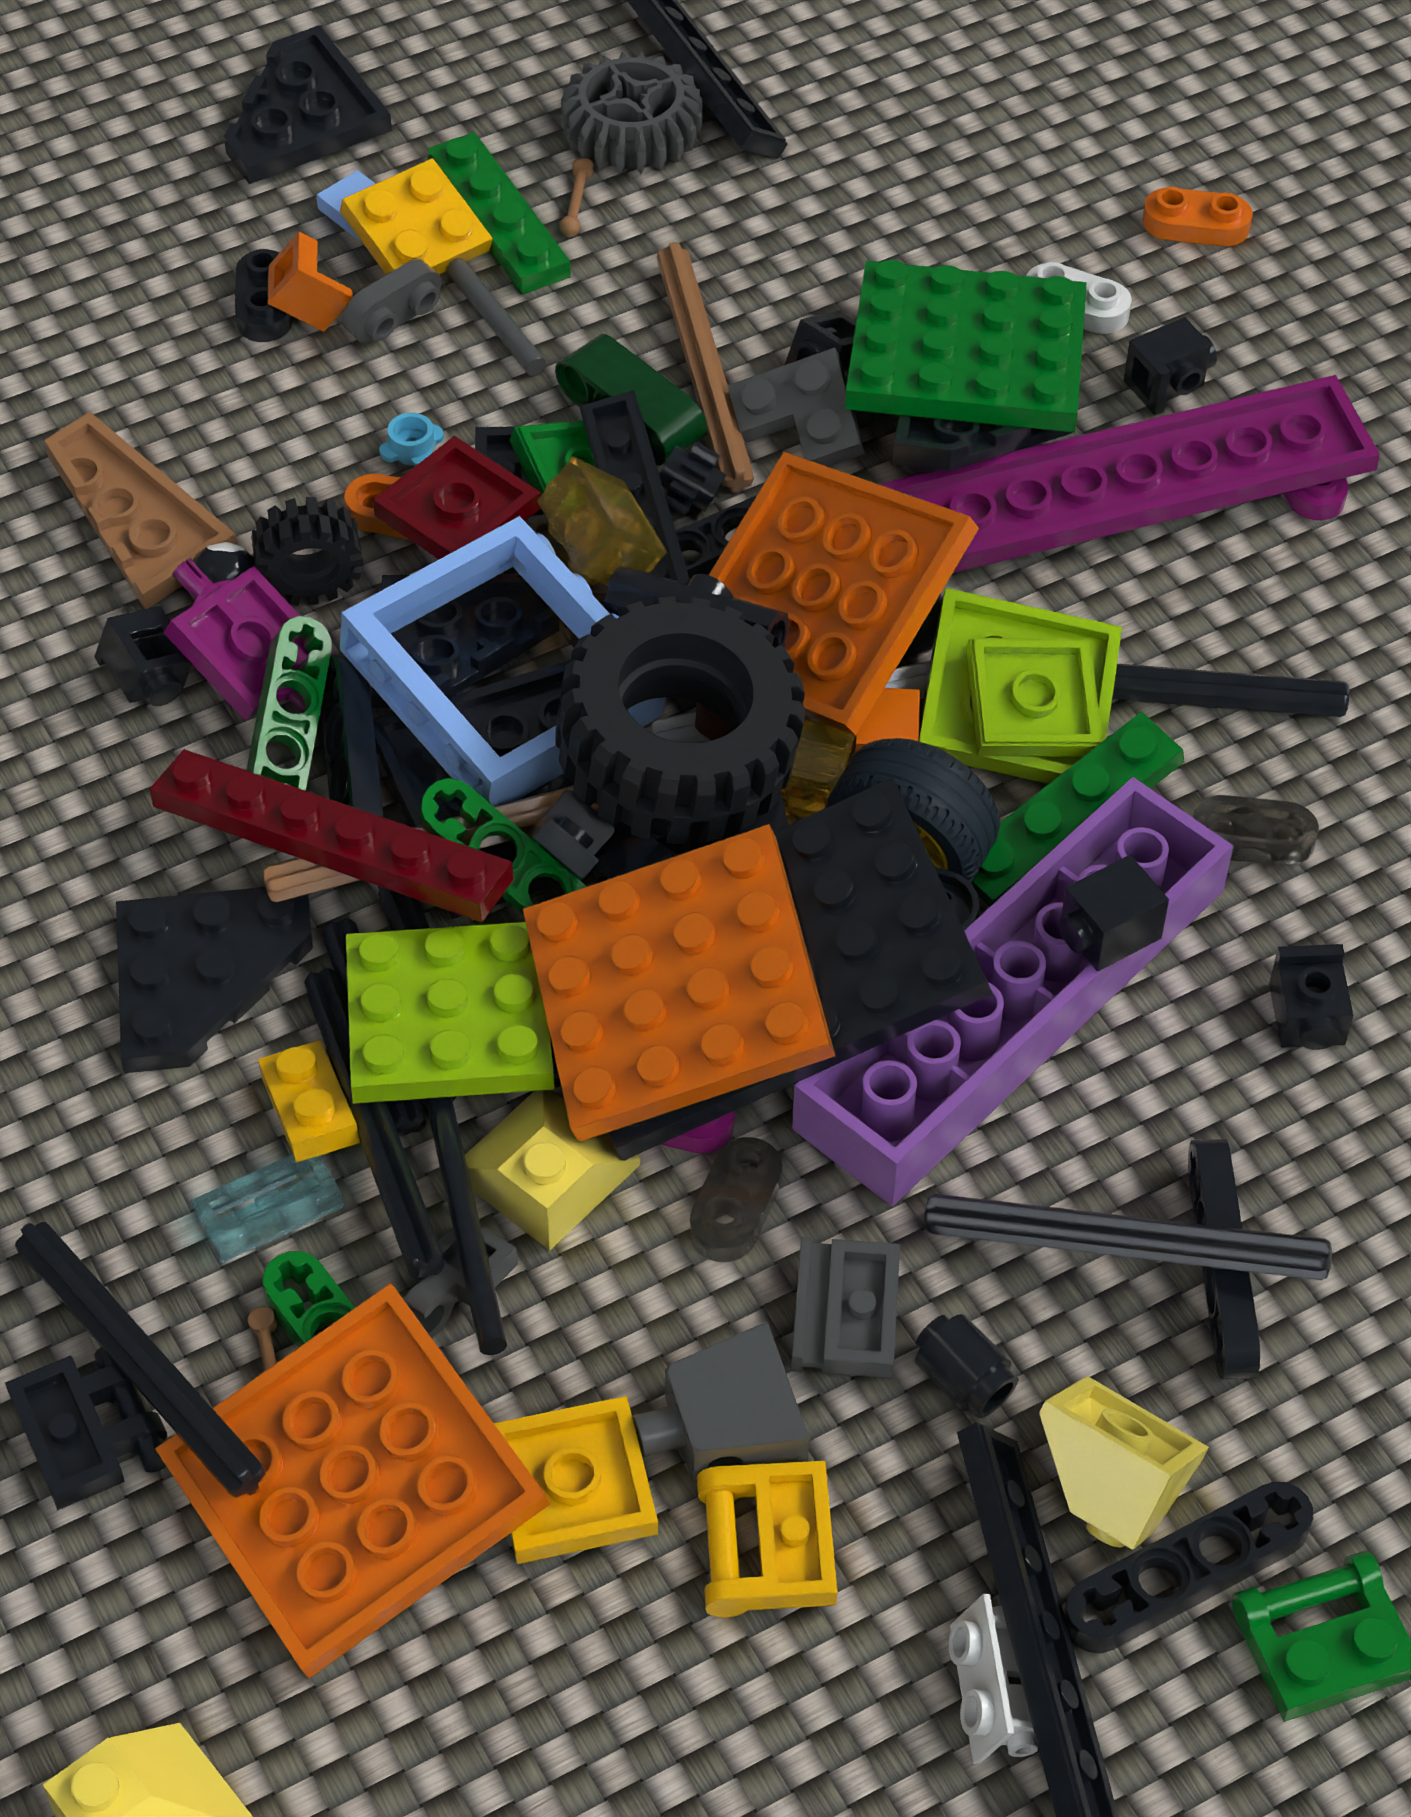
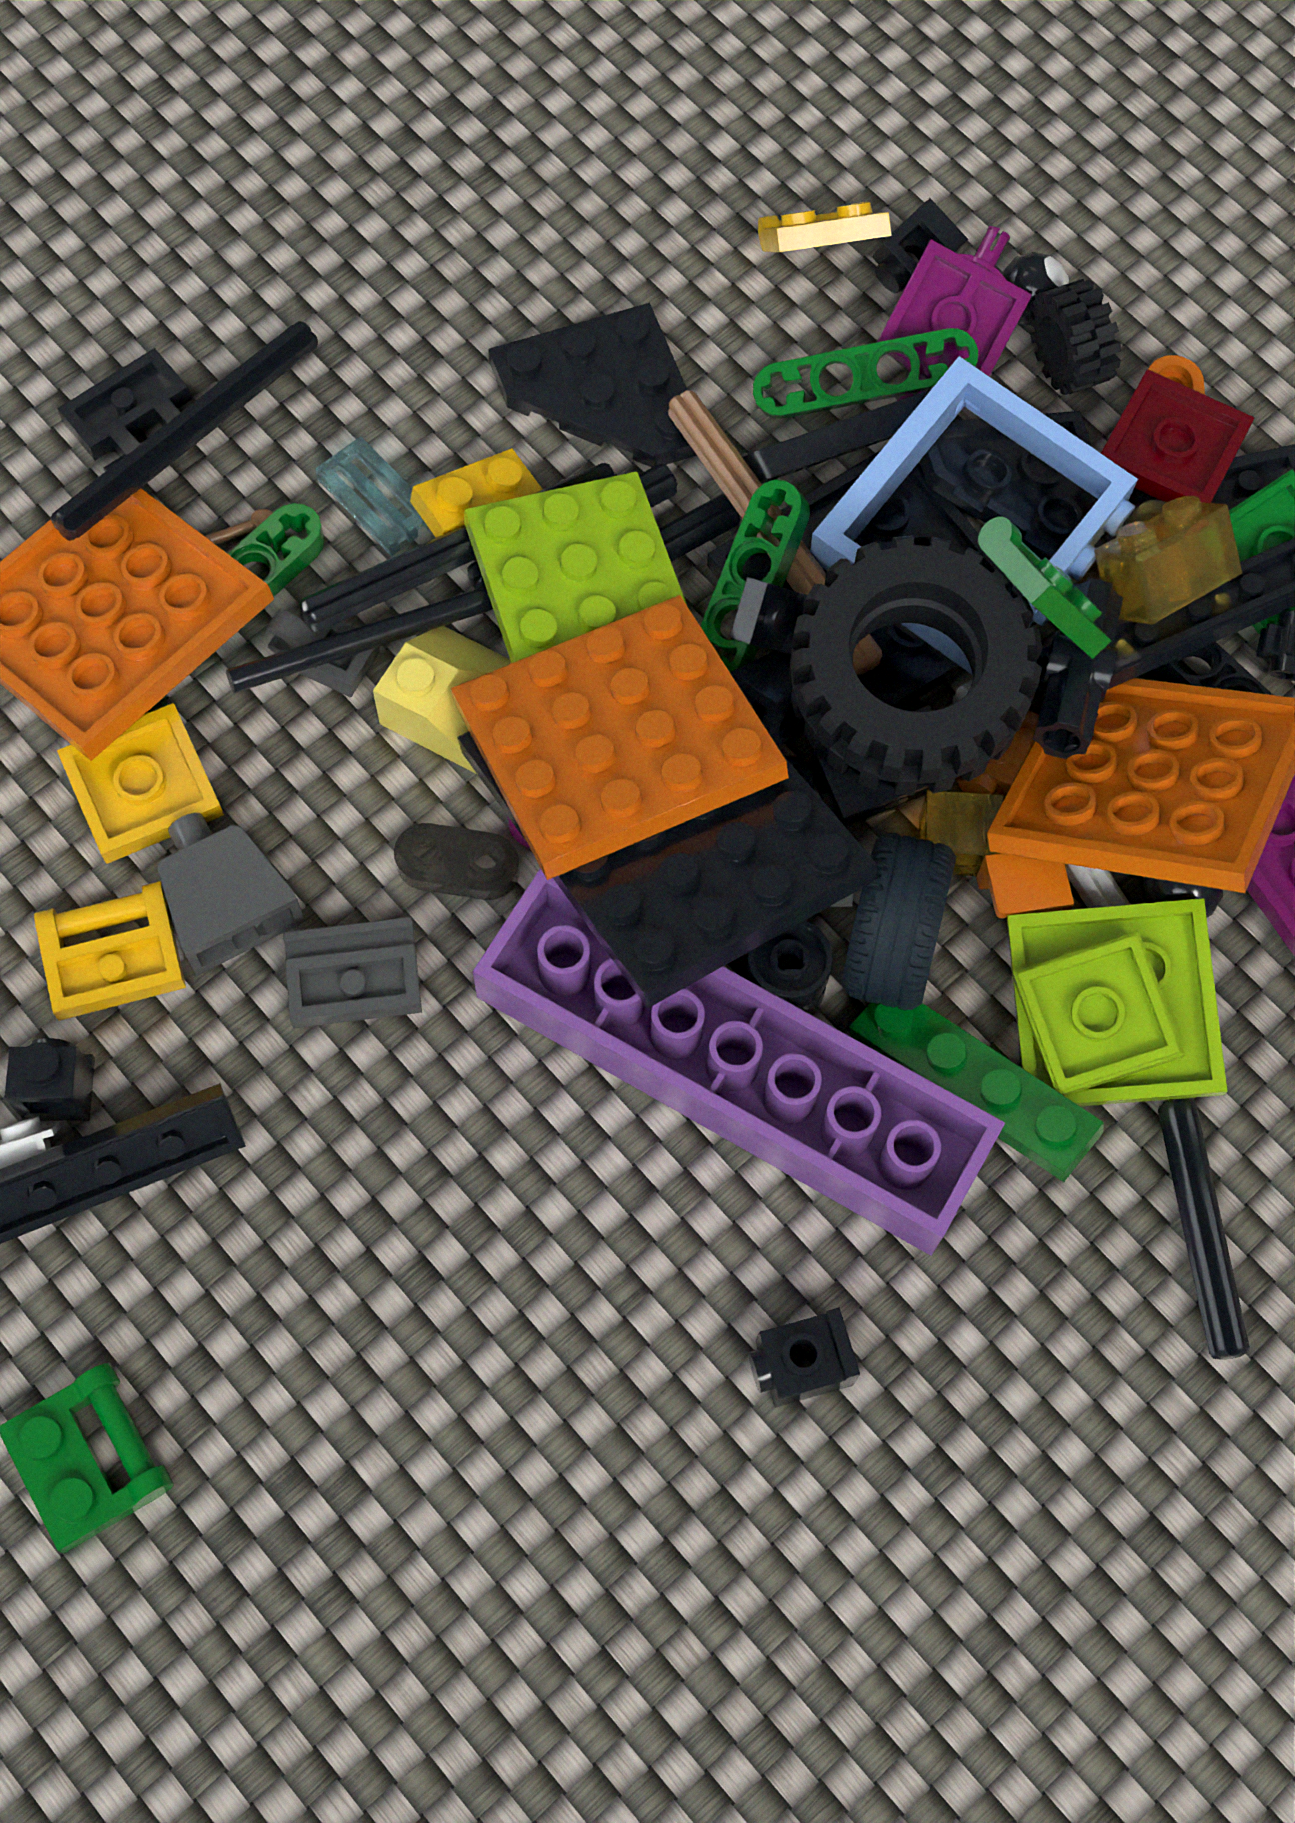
camera: 75 degrees right, 15 degrees up
medium nougat wing [44,412,237,609] -> none
dark red plate [149,749,514,922] -> none
medium azure plate [379,413,444,466] -> none
black brick [915,1314,1019,1418] -> none
black axle [924,1194,1332,1280] -> none
light yellow slope [1039,1376,1209,1550] -> none
black brick [1059,854,1169,972] -> none
black beam [1064,1481,1314,1653] -> none
black beam [1188,1139,1260,1380] -> none
clear smoke plate [1193,795,1319,866] -> none
none -> black brick [4,1038,95,1121]
none -> yellow plate [758,201,891,252]
none -> green plate [978,517,1111,659]

